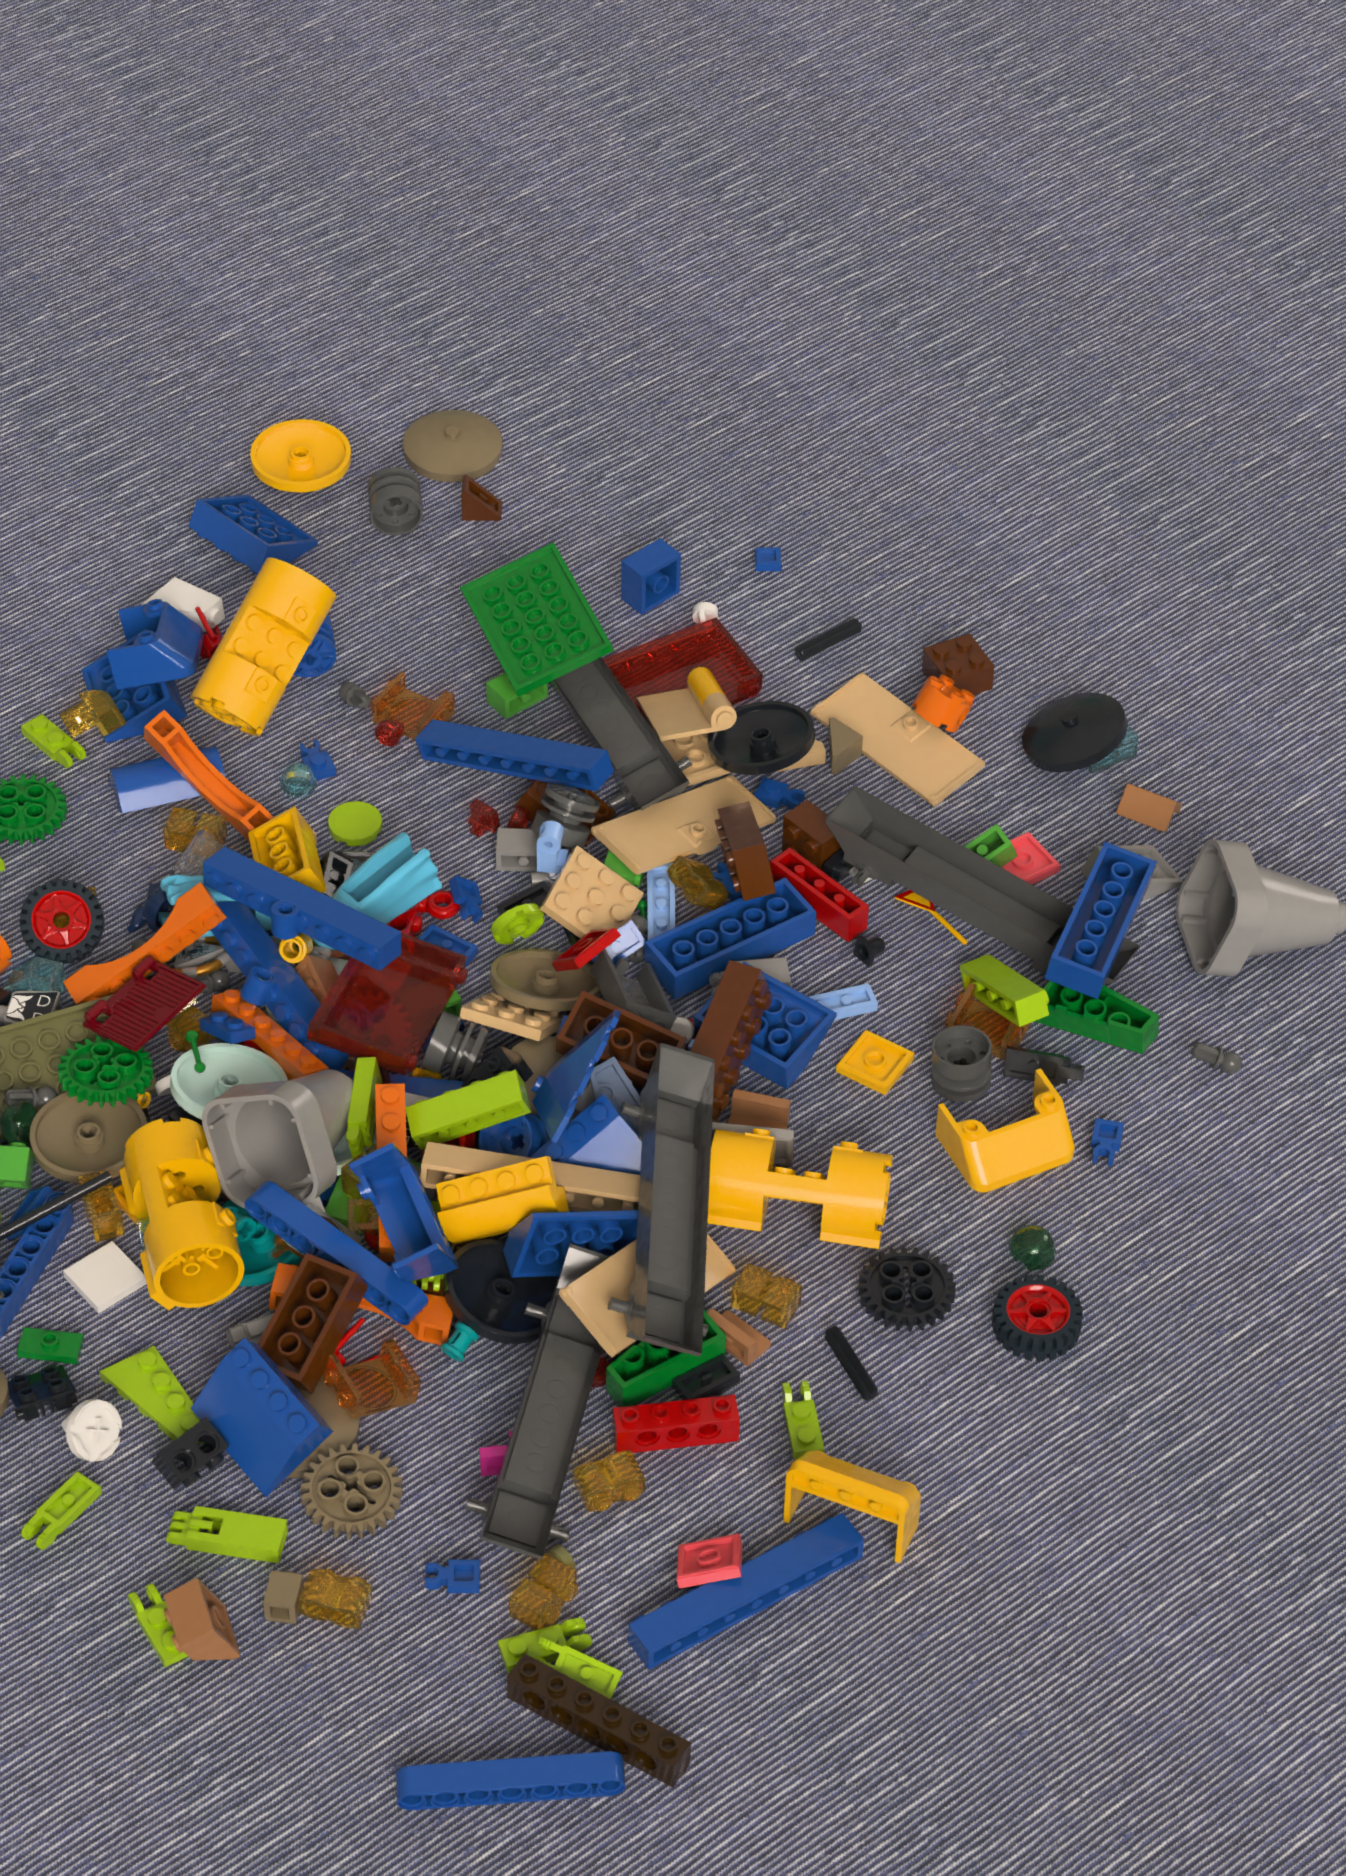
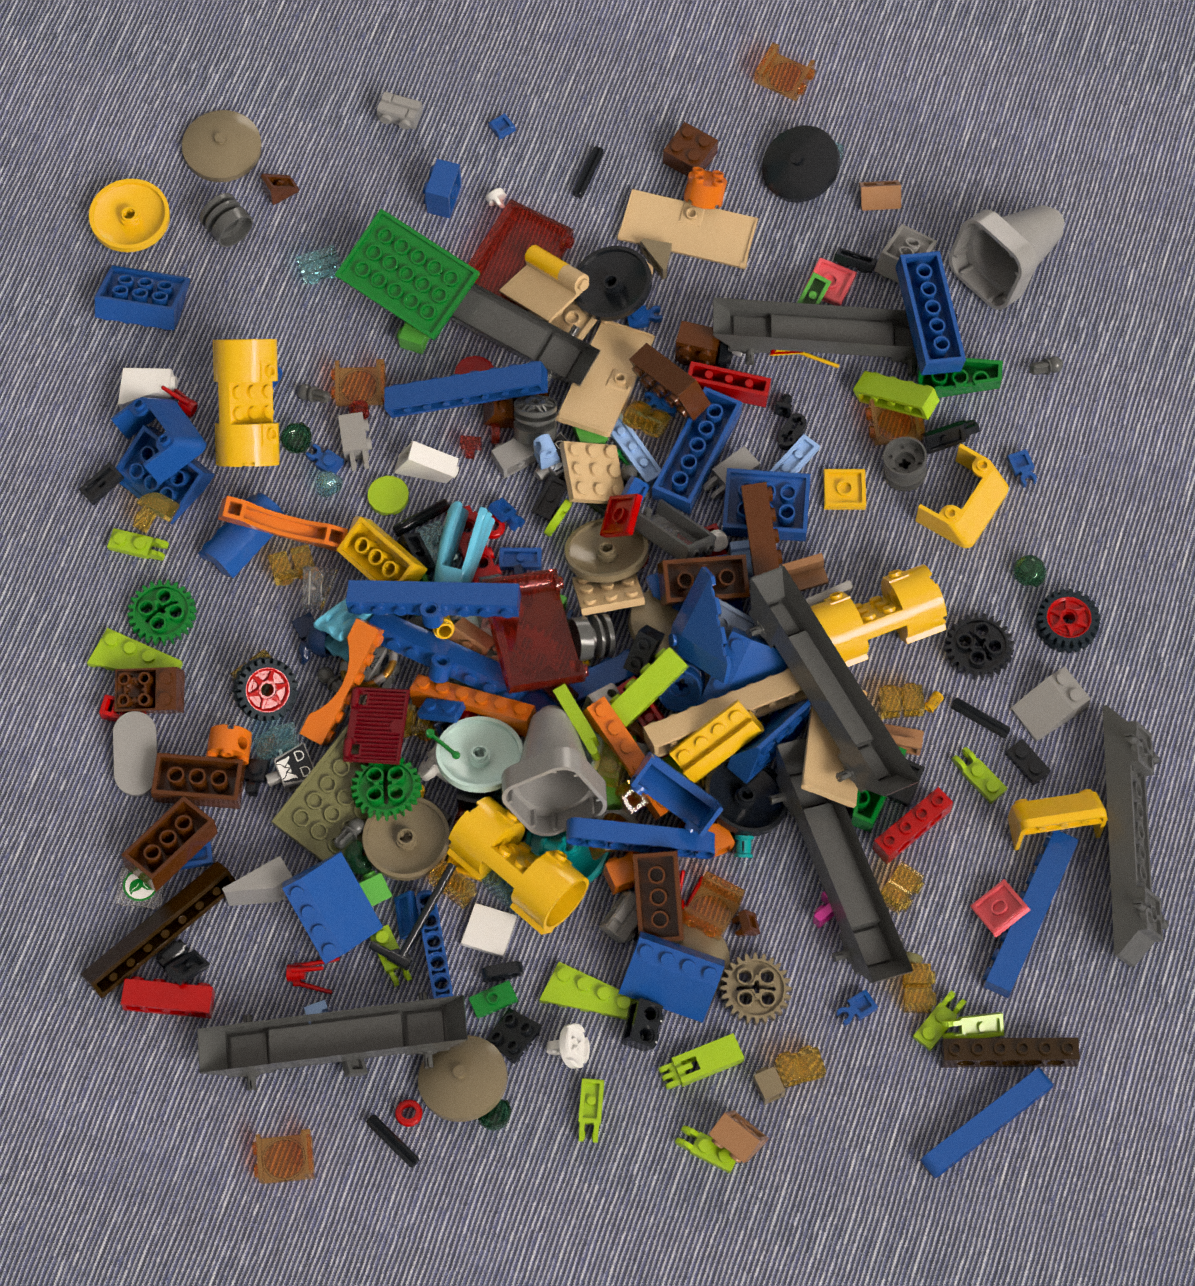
camera: 30 degrees left, 20 degrees up
none -> black plate [79,462,124,506]
none -> clear green hair [281,422,313,454]
none -> clear light blue brick [295,244,341,285]
none -> light grey hinge [338,412,372,471]
none -> light grey brick [377,92,423,130]
none -> white slope [394,441,459,483]
none -> black beam [481,961,524,982]
none -> reddish brown tile [732,910,761,937]
none -> clear orange panel [754,42,816,101]
none -> black beam [777,413,807,450]
none -> black plate [833,247,878,273]
none -> yellow piece [923,691,944,713]
none -> black plate [1005,739,1051,786]
none -> light grey slope [1011,666,1091,742]
none -> dark grey piece [1103,705,1169,967]

